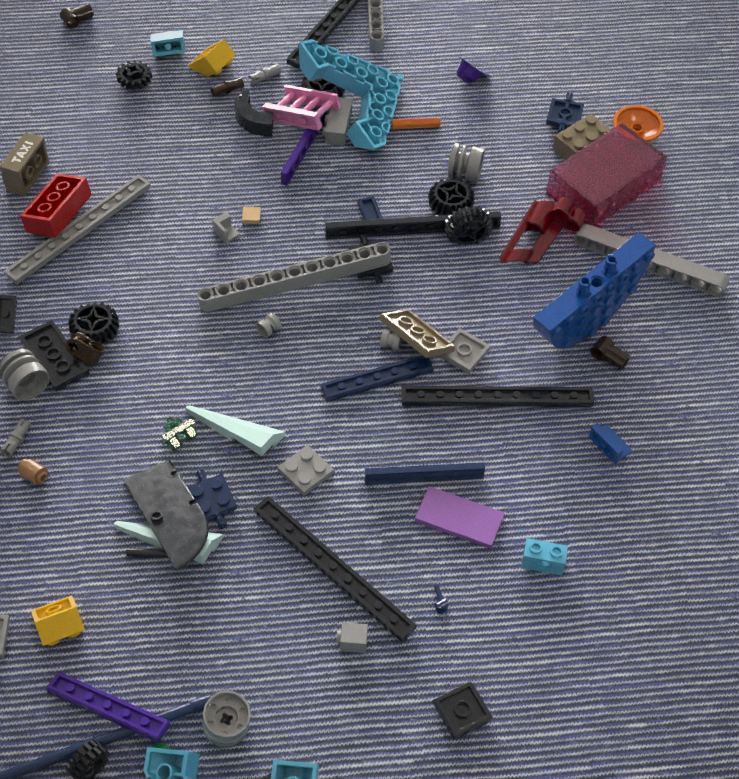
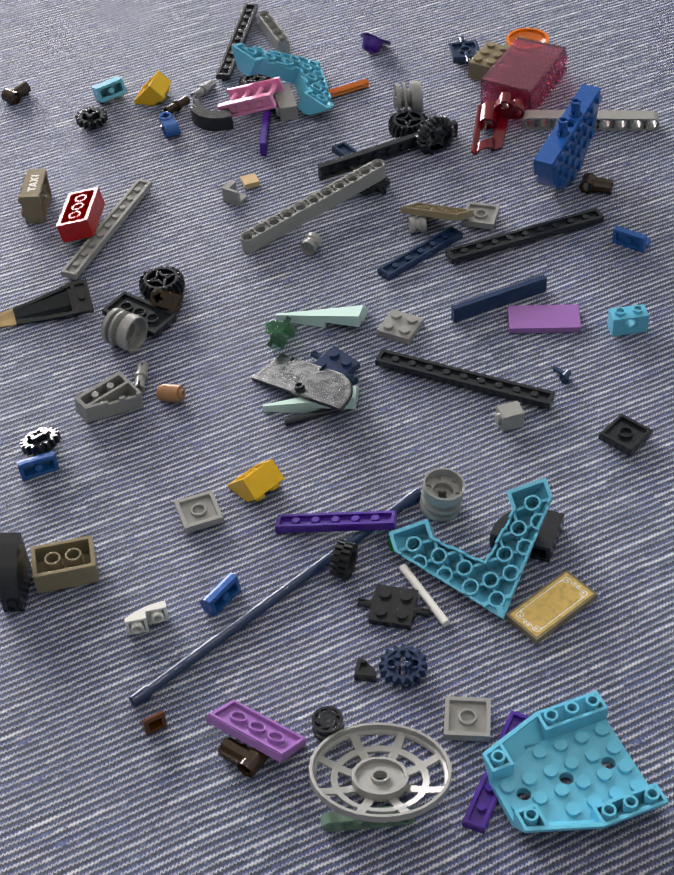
camera: 15 degrees left, 10 degrees down
none -> blue piece [159,112,181,138]

